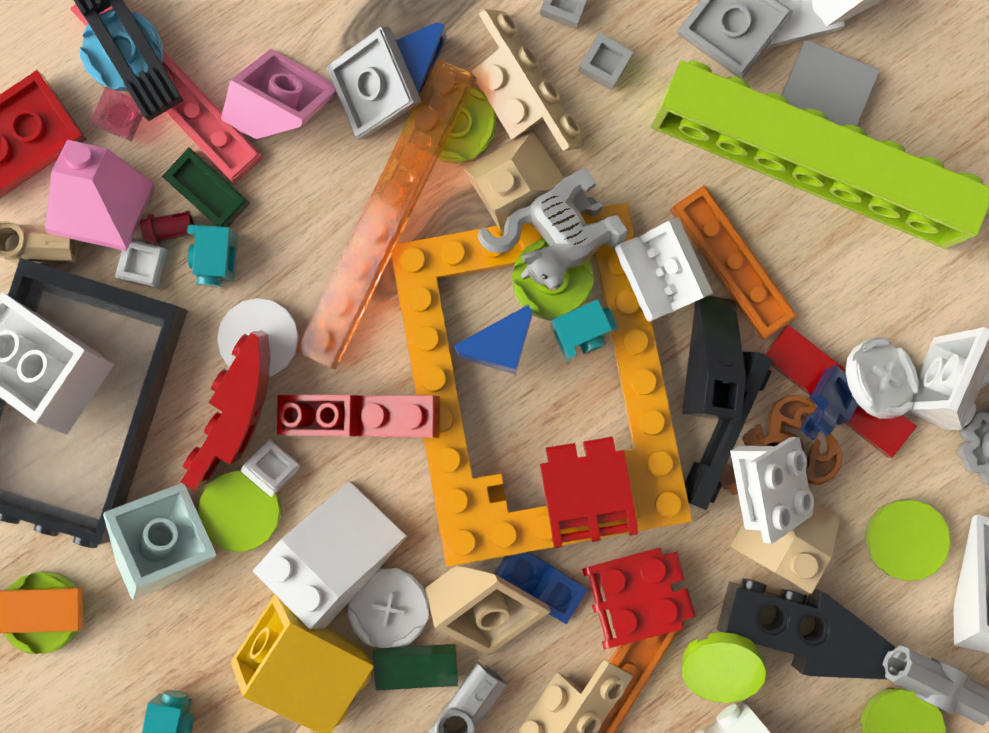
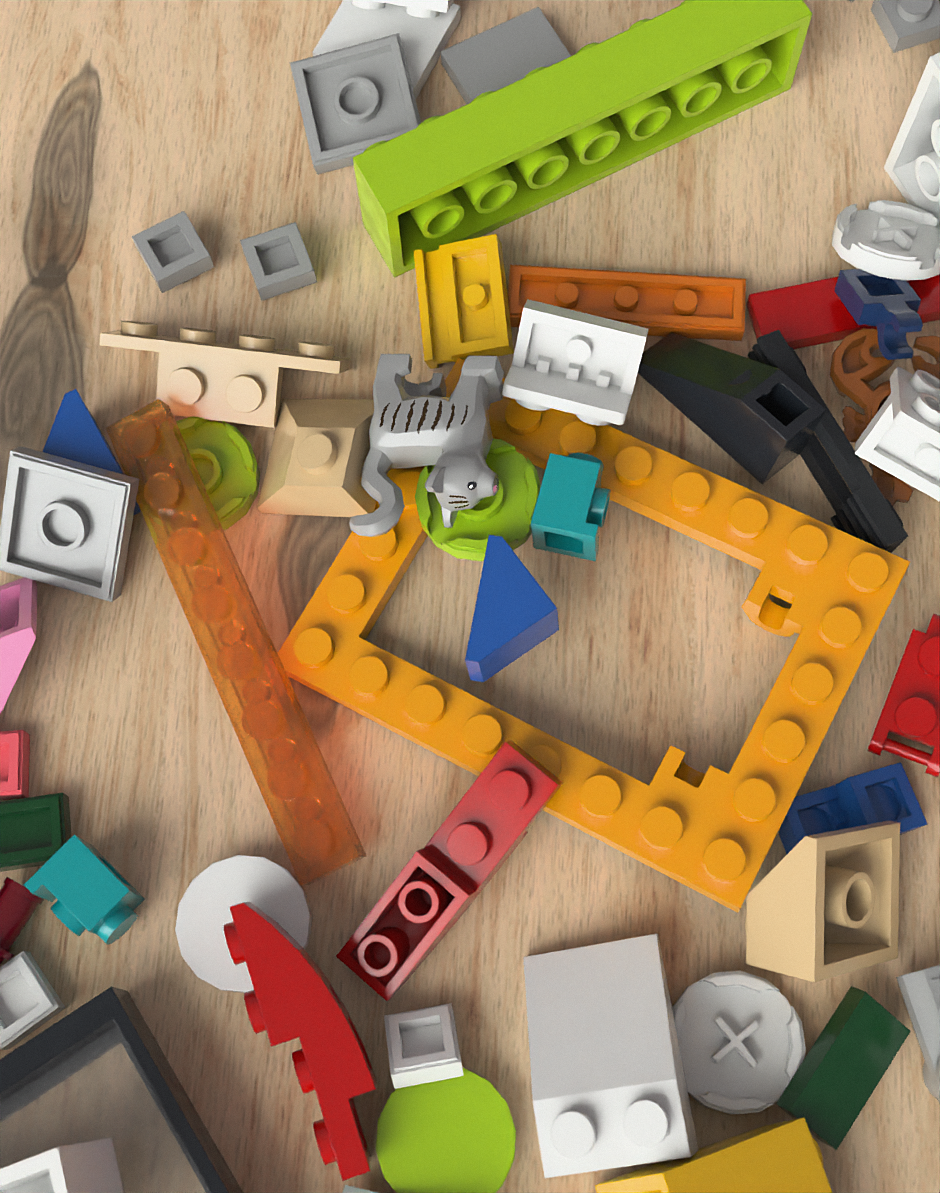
camera: 45 degrees left, 15 degrees down
red plate [540,437,639,548] -> none
none -> yellow plate [414,234,514,369]

